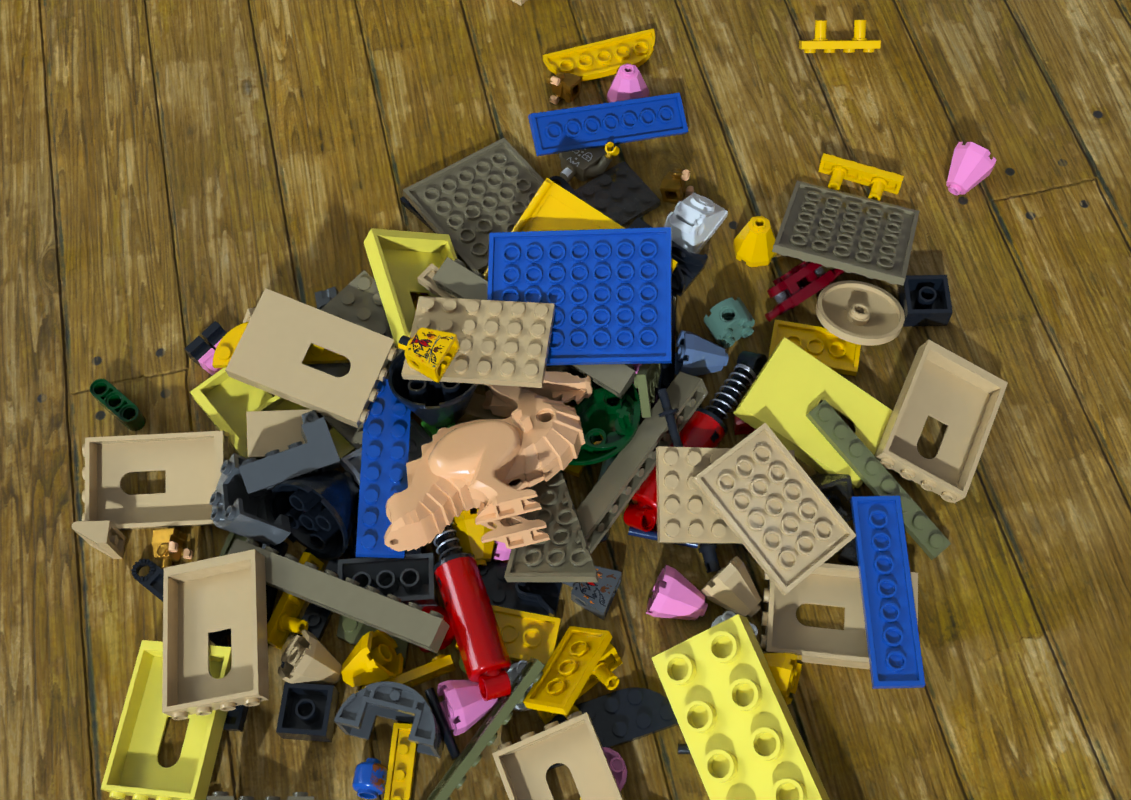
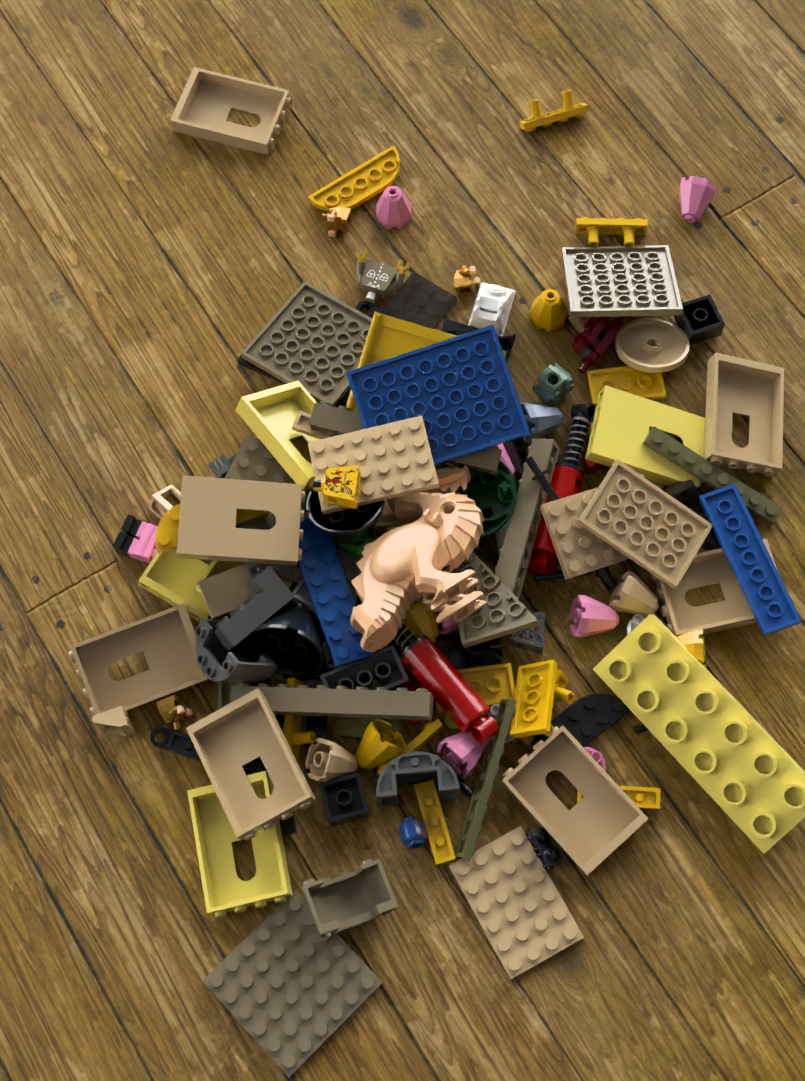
camera: 20 degrees left, 5 degrees up
dark green beam [90,379,146,431] -> none
blue plate [528,93,689,156] -> none
olive wing [634,363,661,418] -> none

